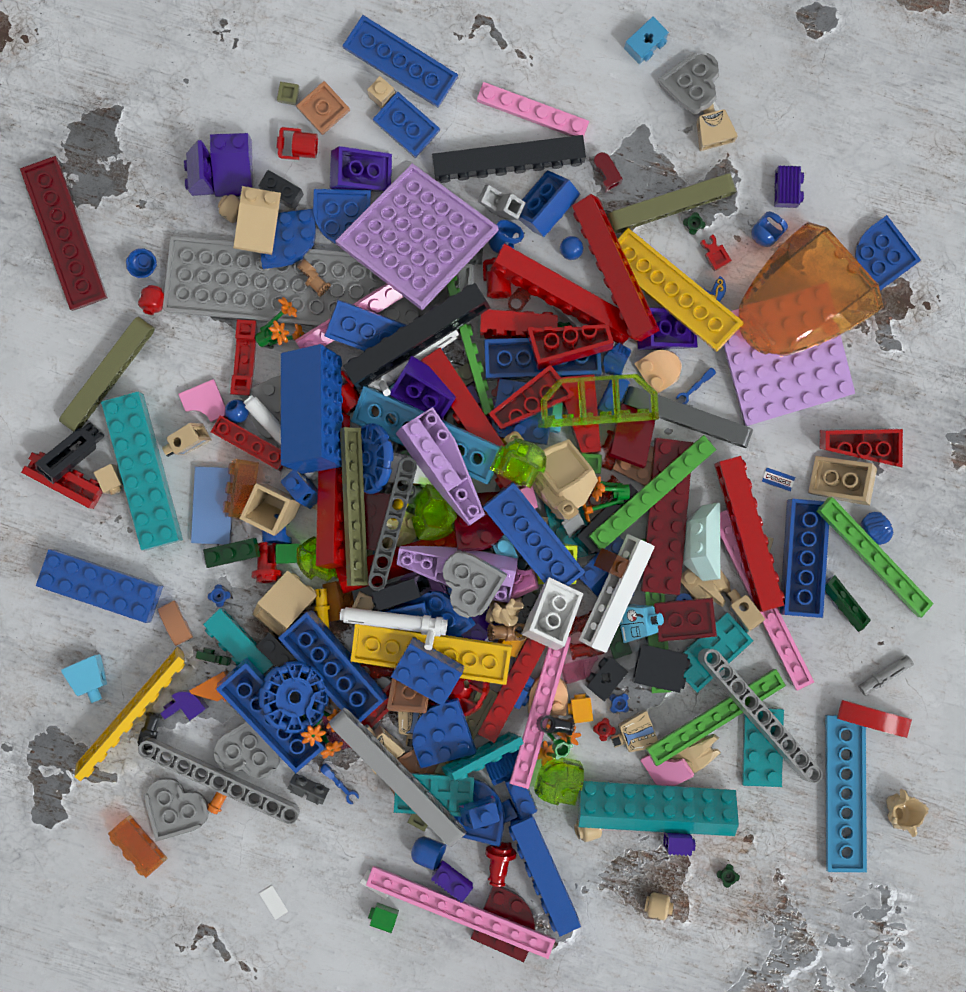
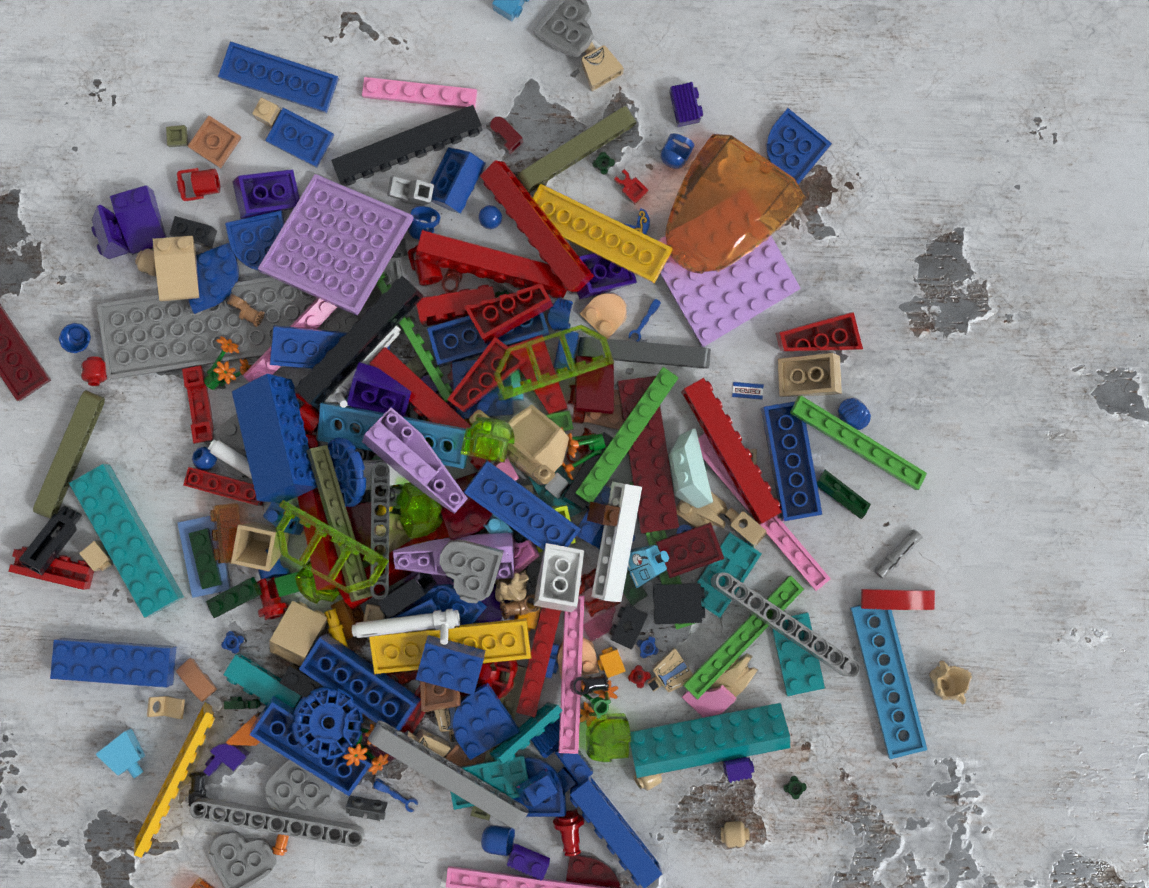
camera: 10 degrees left, 0 degrees up
tan torso [162,423,211,457] -> none
bright pink tile [178,379,226,422] -> none
none -> tan bracket [147,696,185,719]
none -> dark green plate [188,528,222,589]
none -> clear neon green plate [276,500,389,593]

